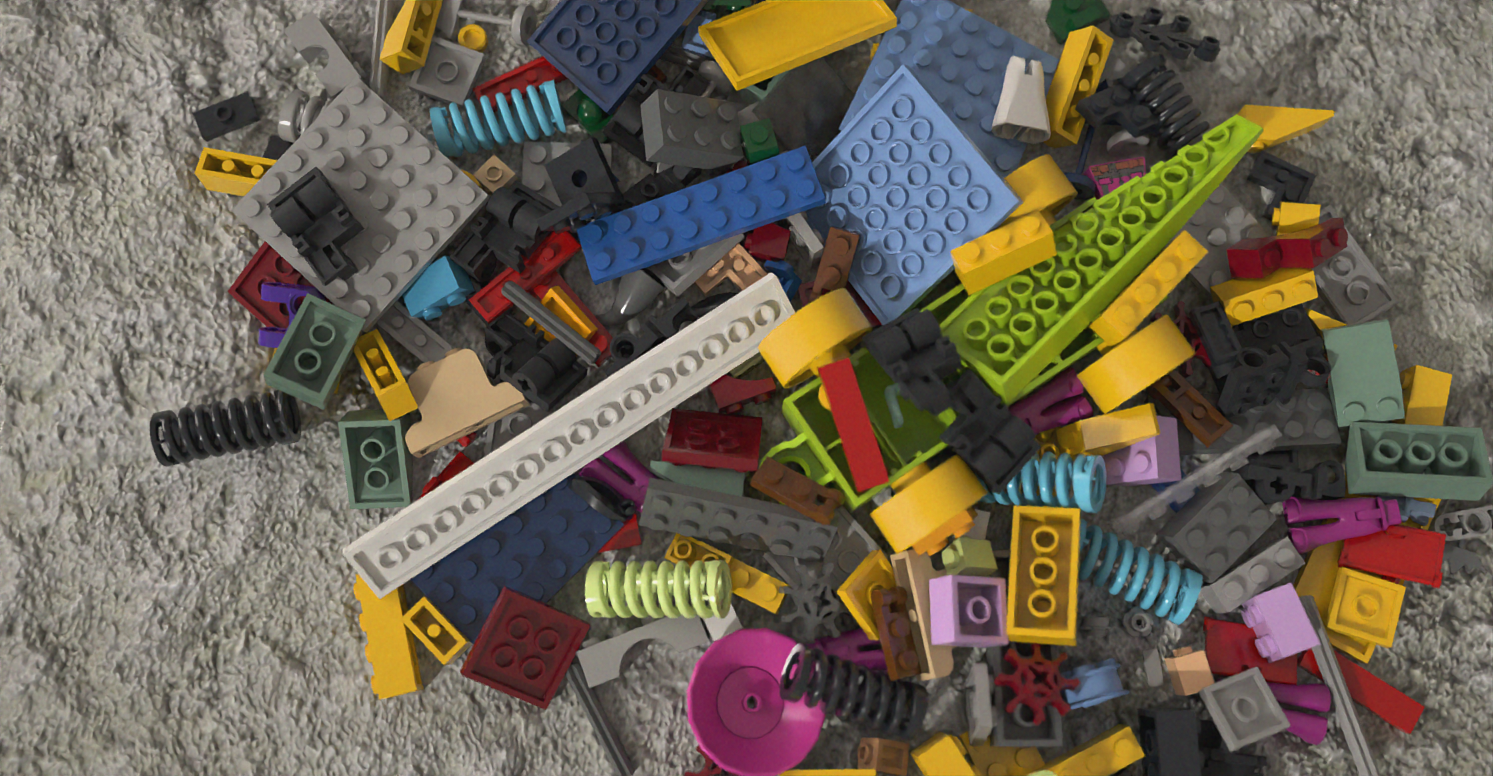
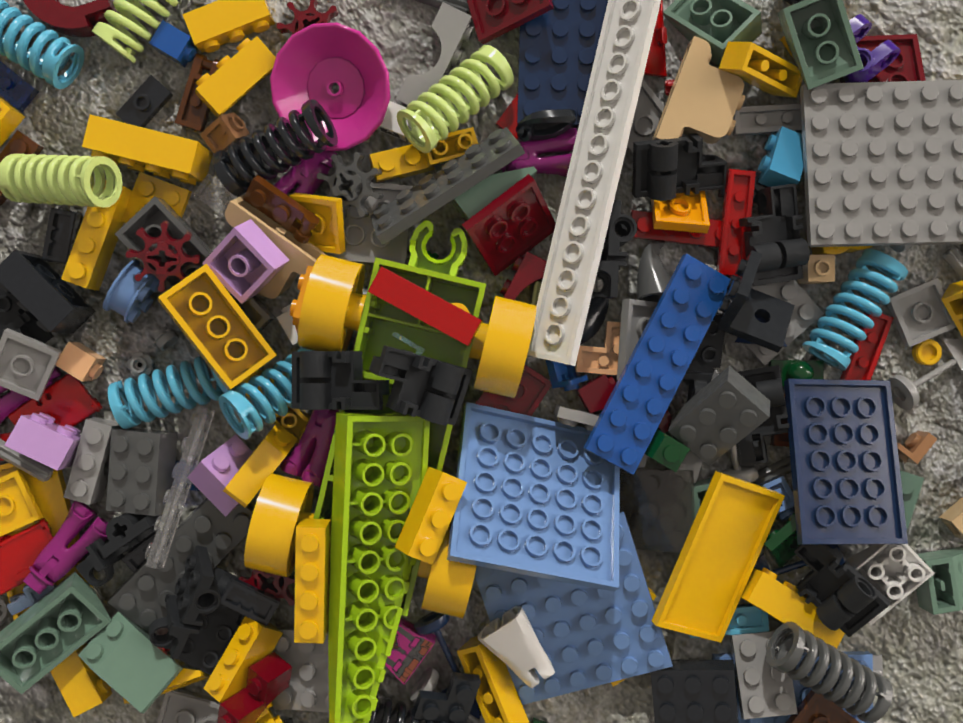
camera: 135 degrees right, 10 degrees up
black plate [267,167,364,286] -> none
dark grey axle [501,281,601,364] -> none
reddish brown plate [750,456,845,526] -> none
reddish brown plate [808,226,861,304] -> none
yellowish green brick [941,536,997,577] -> none
light grey plate [965,663,997,746] -> none
light grey piece [1142,648,1165,688] -> none
reddish brown plate [1146,369,1233,448] -> none

